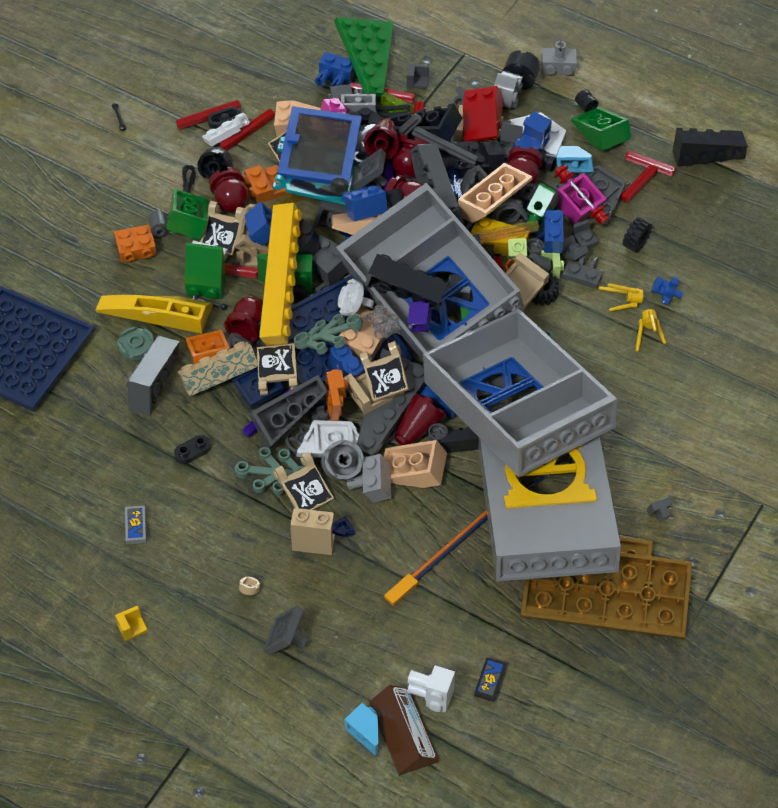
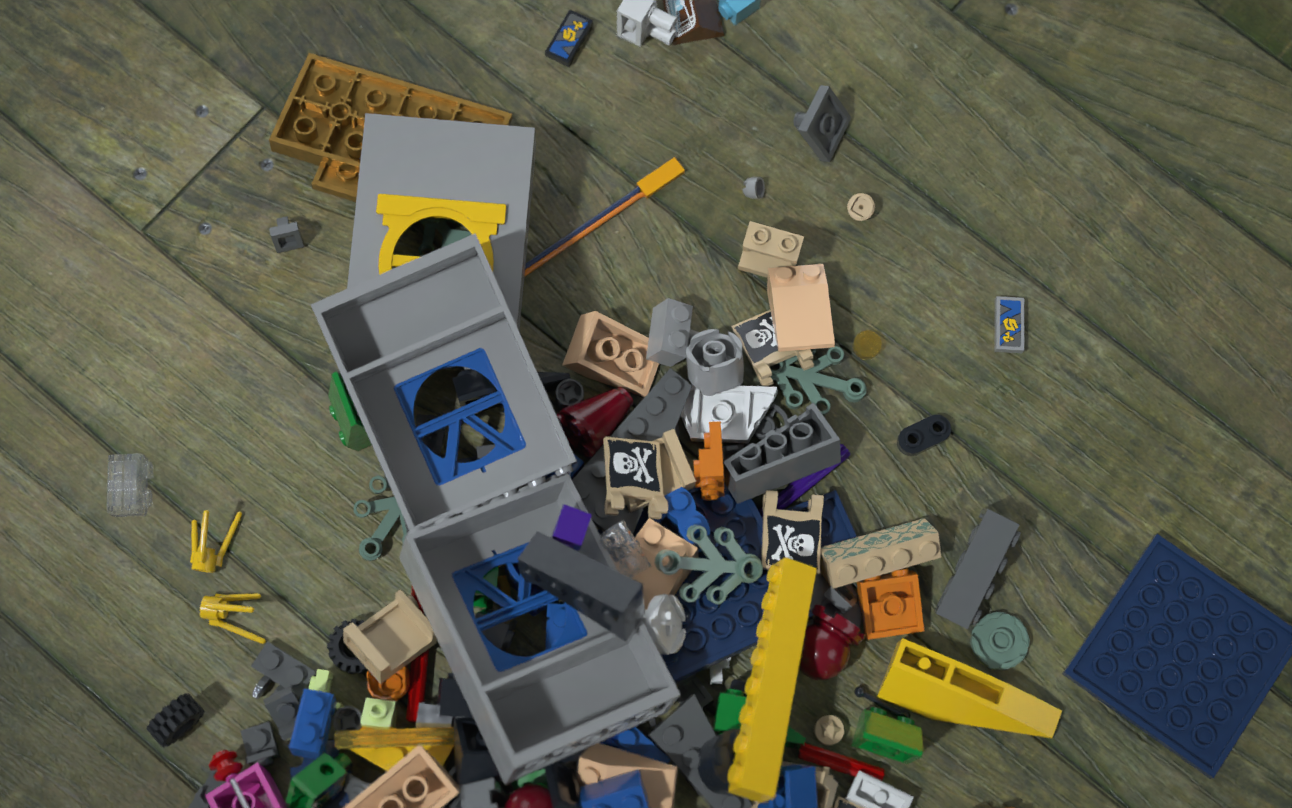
camera: 175 degrees left, 20 degrees up
yellow panel [115,606,147,641] -> none
clear blue tile [332,516,356,537] -> none
dark grey brick [528,253,553,273] -> none
blue piece [651,276,683,305] -> none
none -> clear brick [107,453,153,517]
none -> light grey hinge [742,177,765,199]
none -> light nougat slope [767,264,835,352]
none -> tan tile [814,715,844,746]
none -> clear yellow tile [853,330,882,360]

